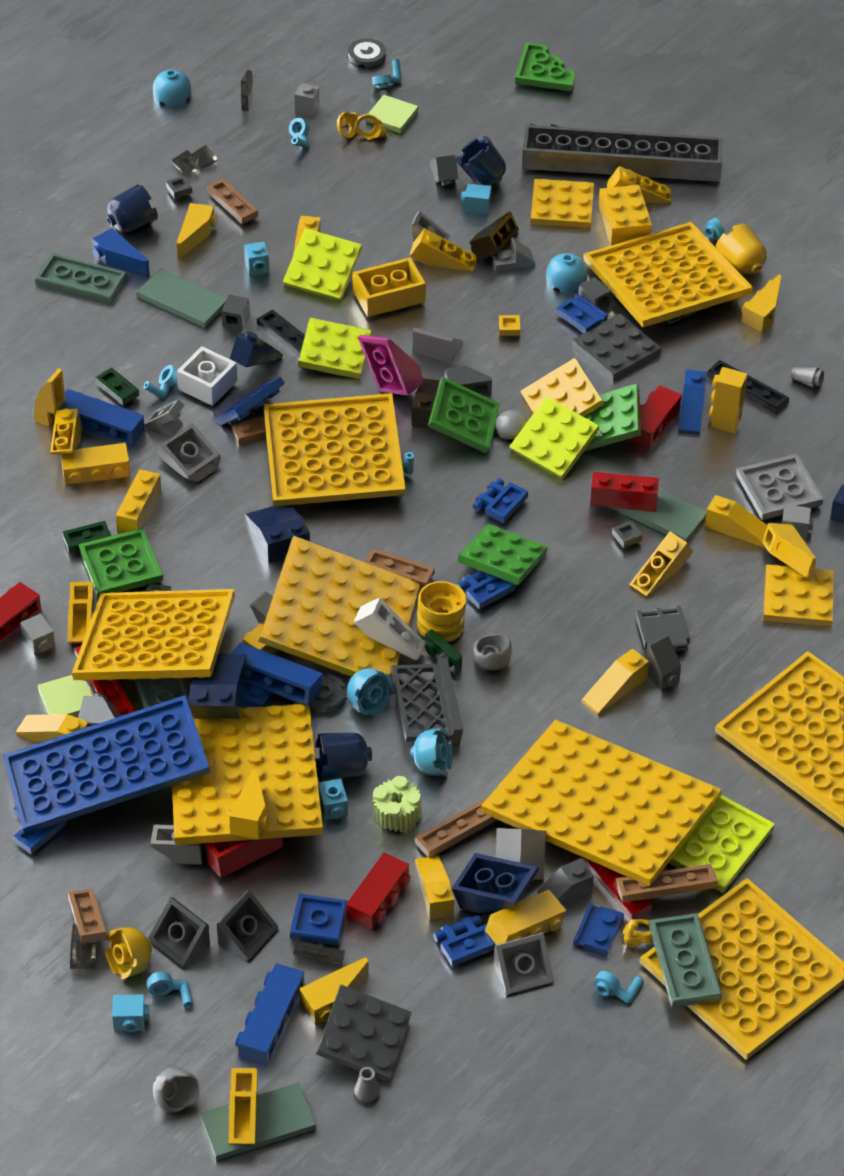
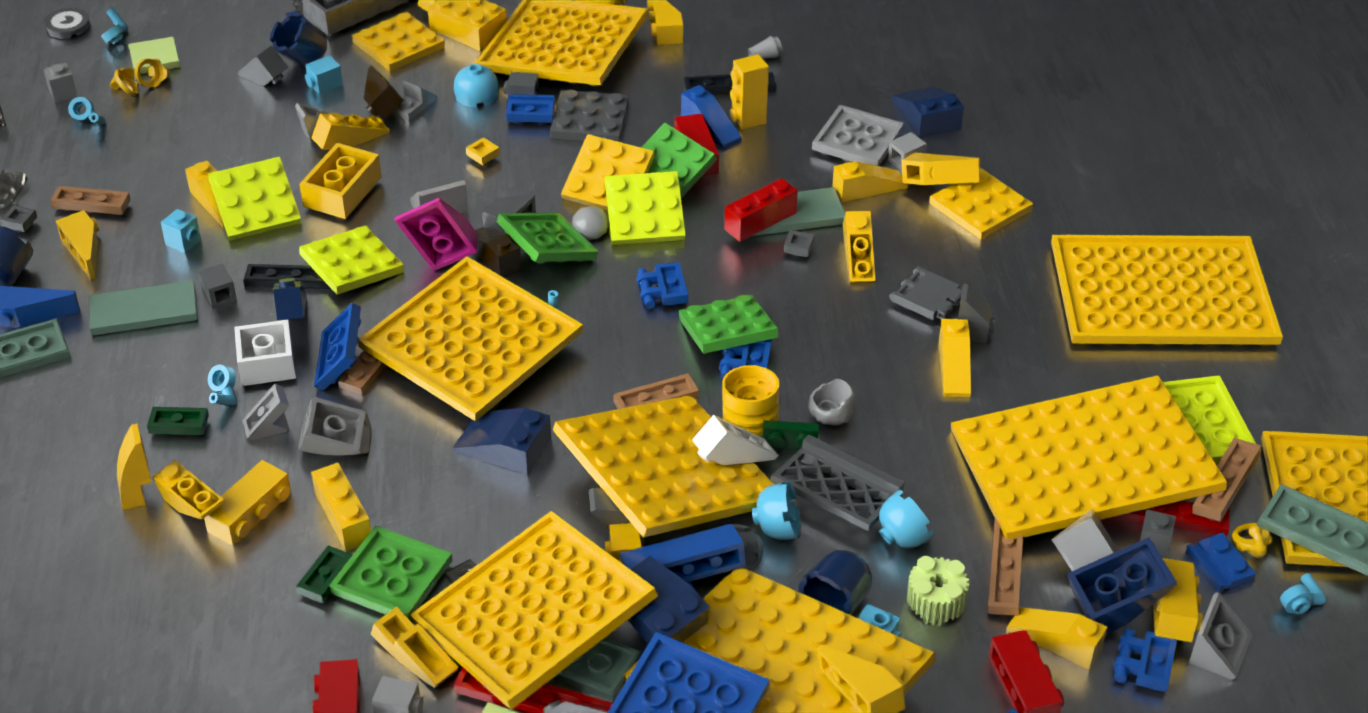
camera: 45 degrees left, 5 degrees down
blue brick [58,389,145,447] -> none

